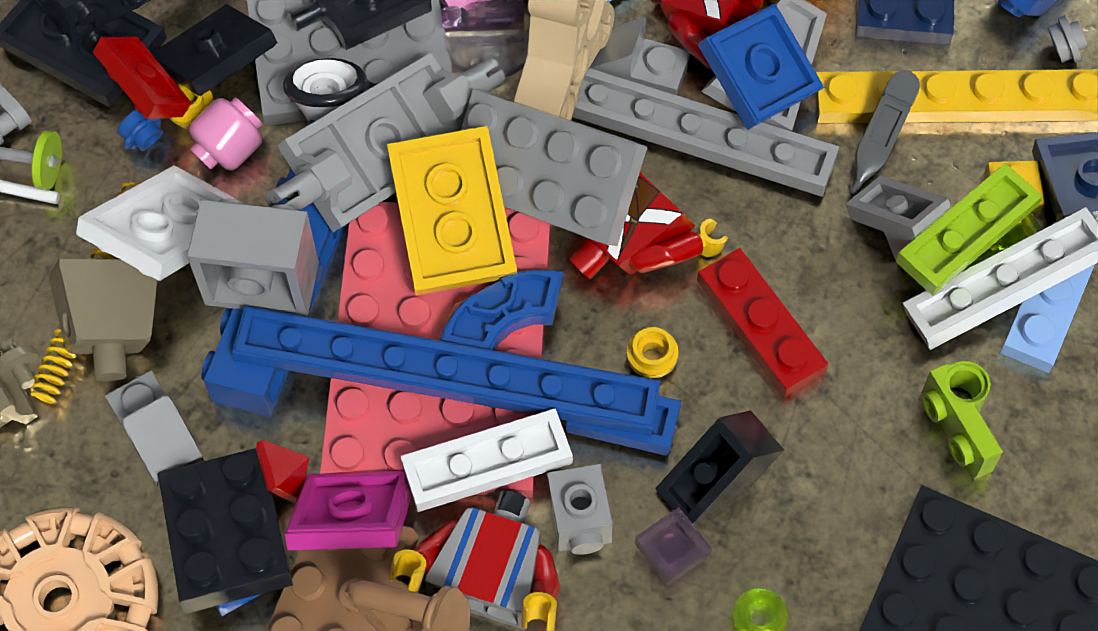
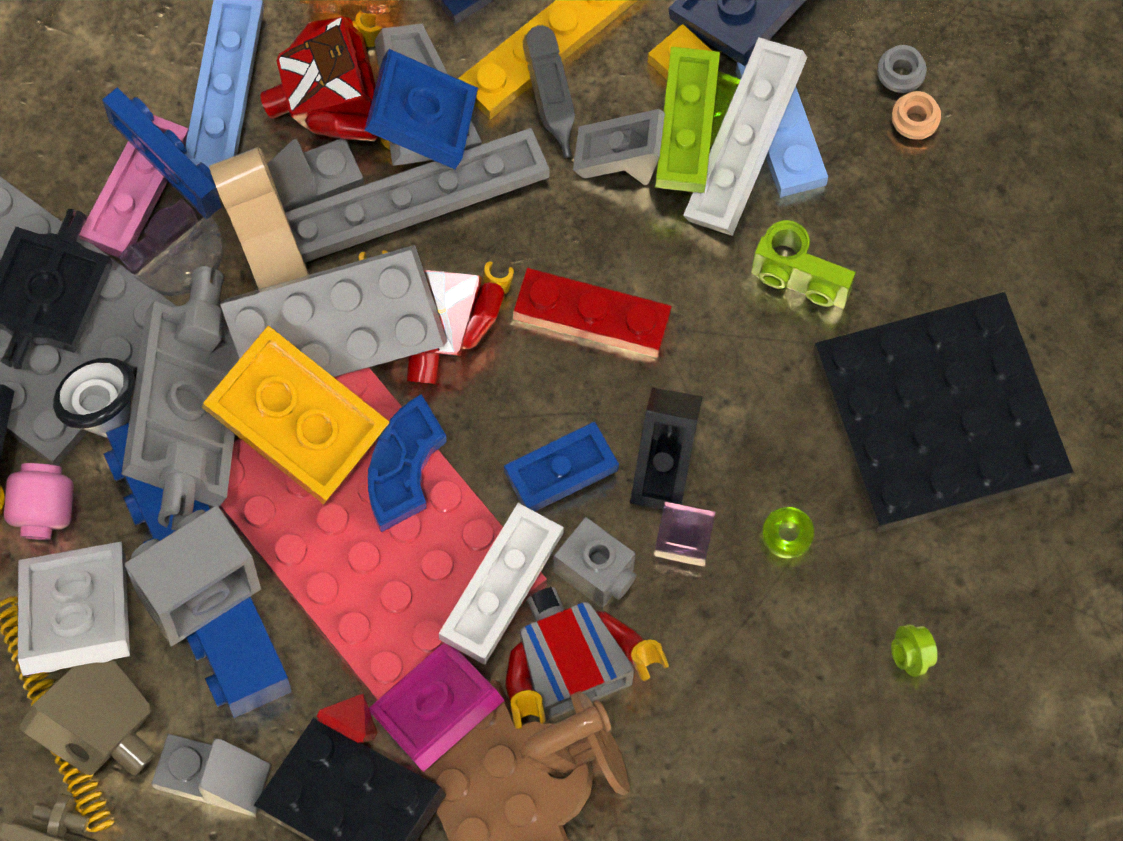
camera: 45 degrees left, 5 degrees up
blue tile [232,306,661,436] -> none
yellow plate [627,327,679,378] -> none

